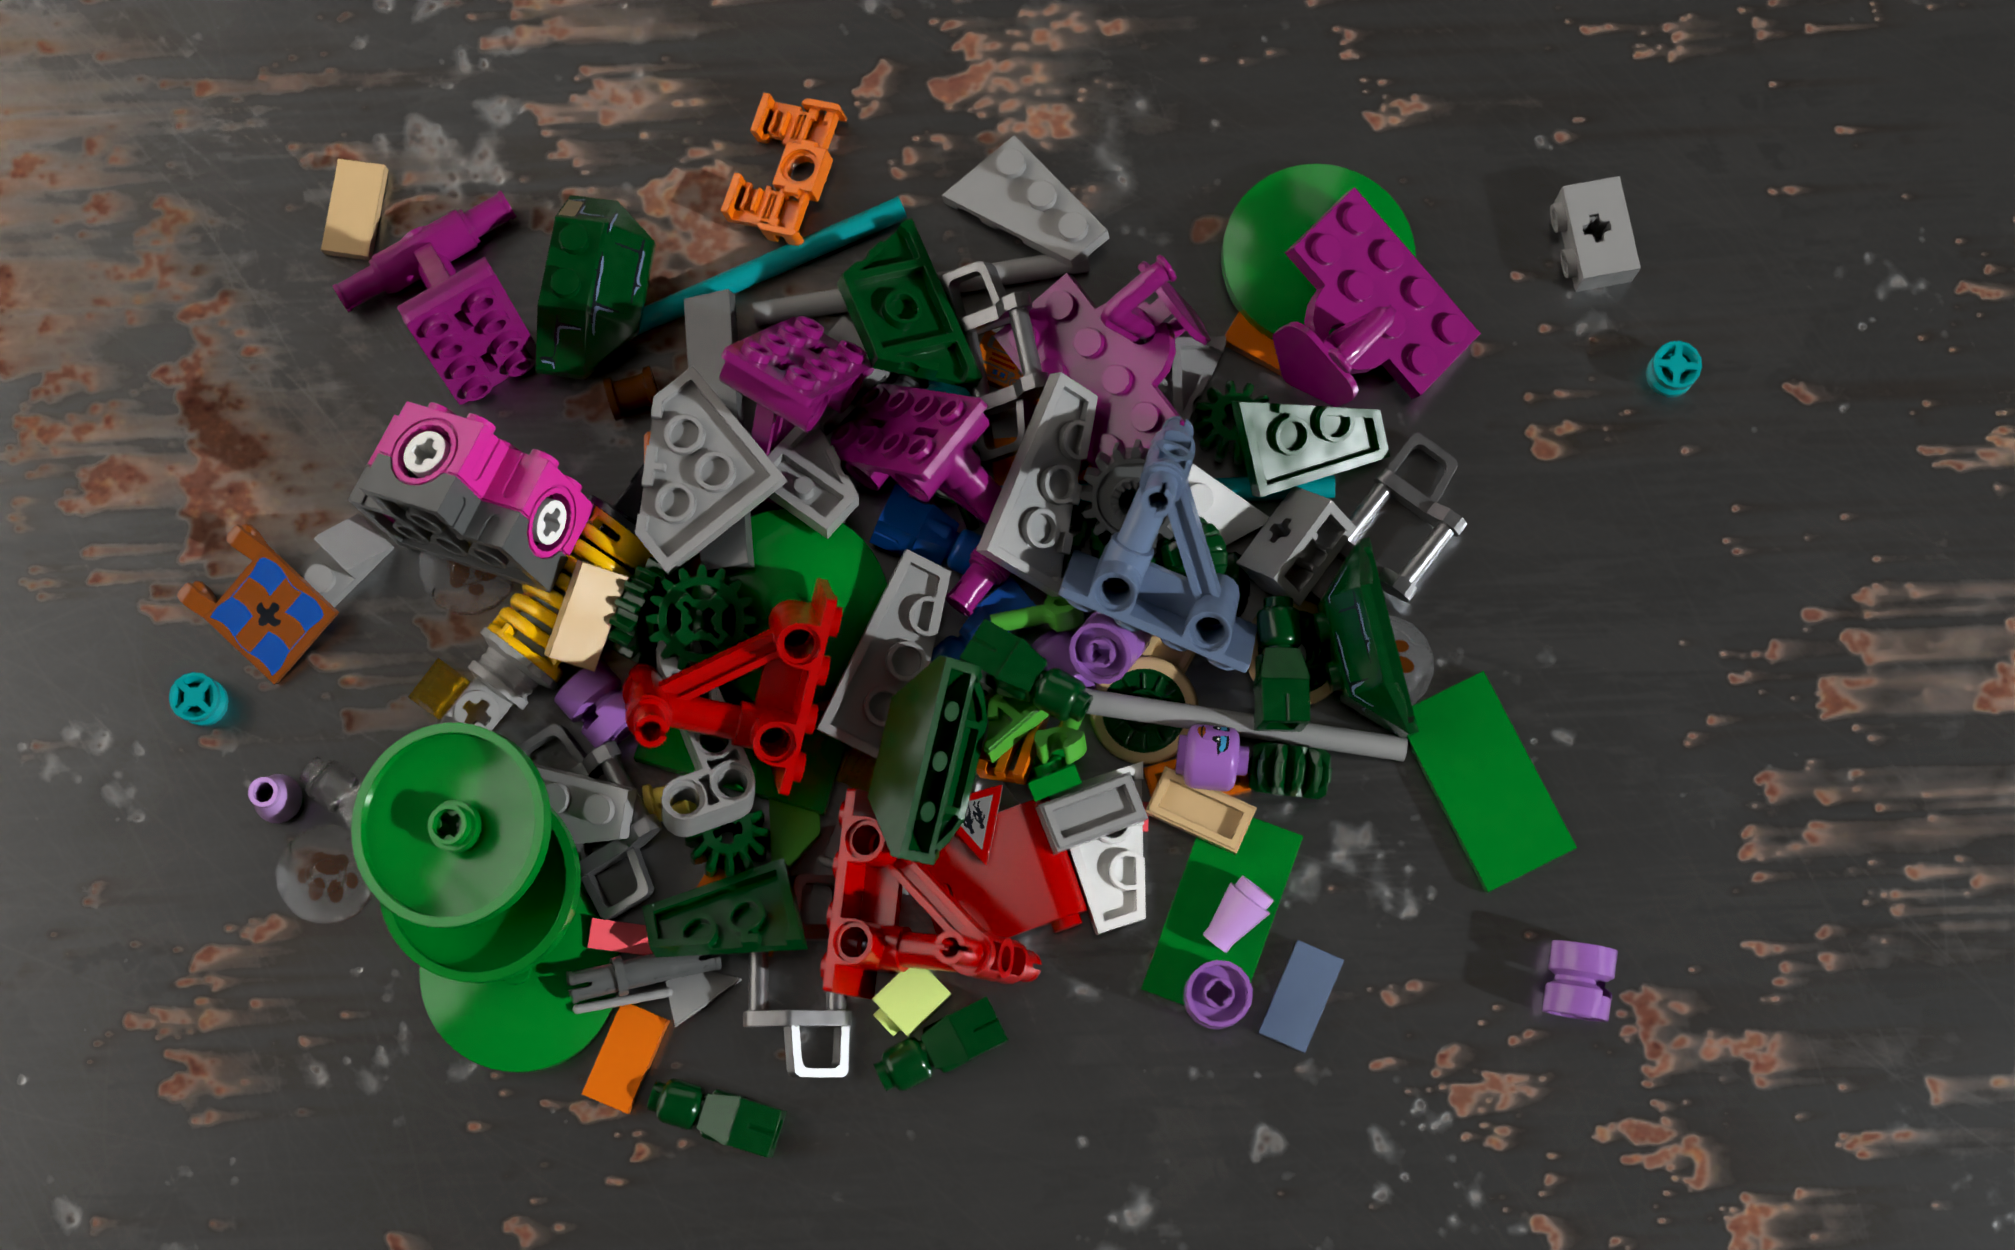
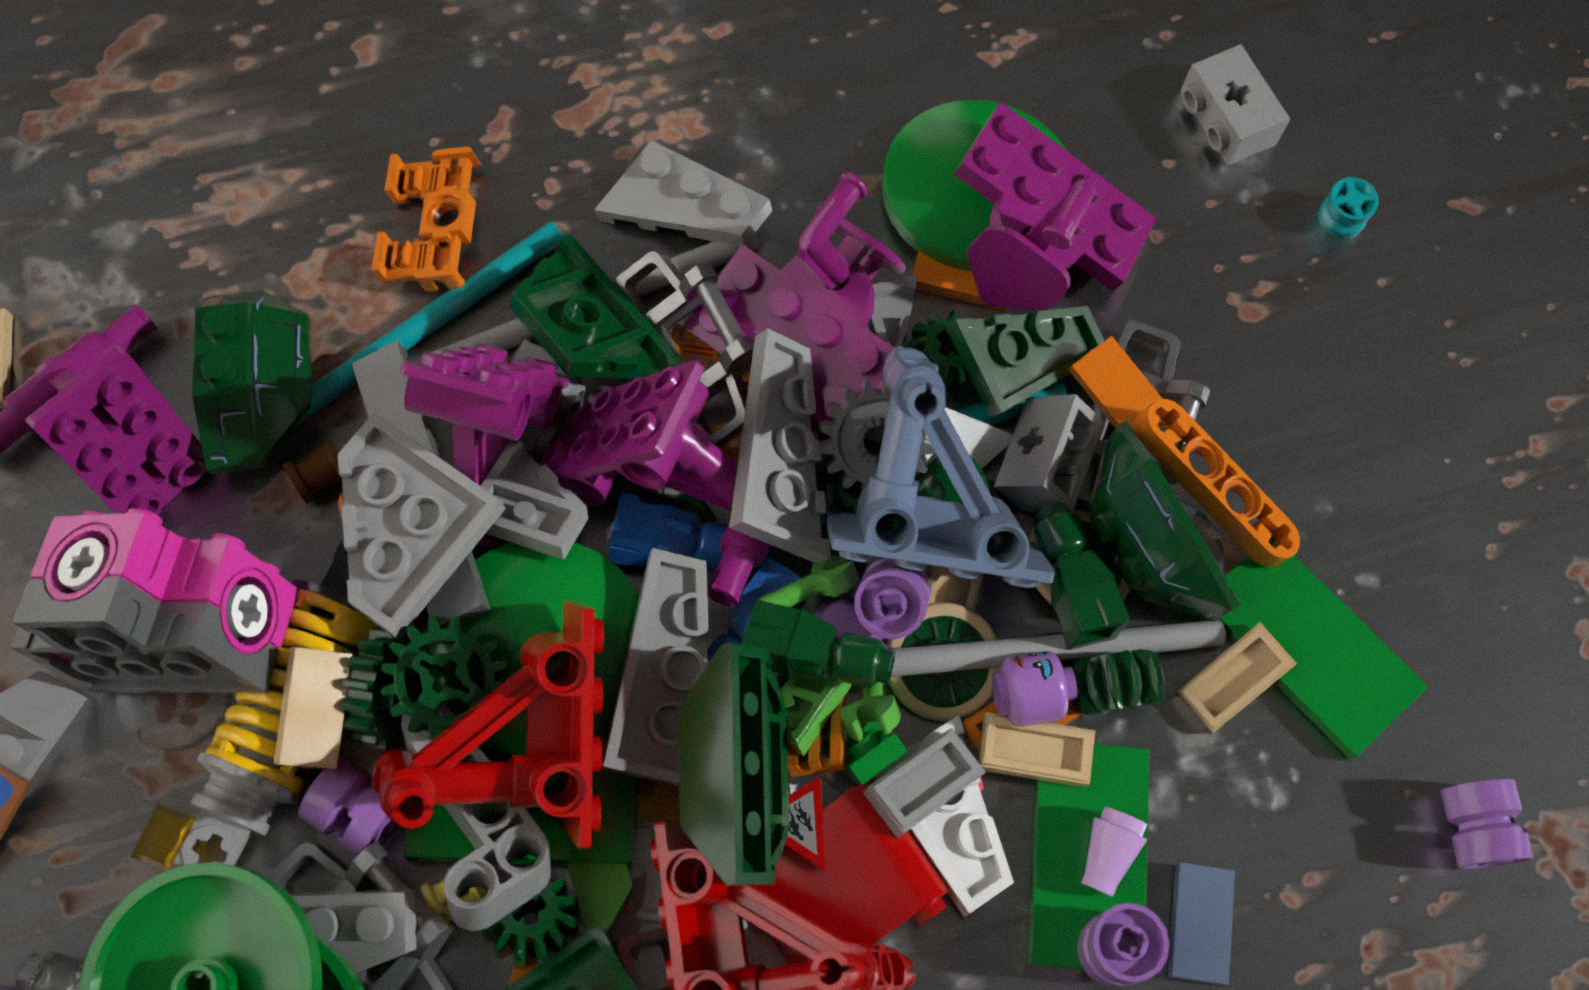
camera: 25 degrees left, 10 degrees down
none -> orange tile [1069,336,1166,437]
none -> orange beam [1134,399,1300,567]
none -> tan tile [1176,623,1297,734]

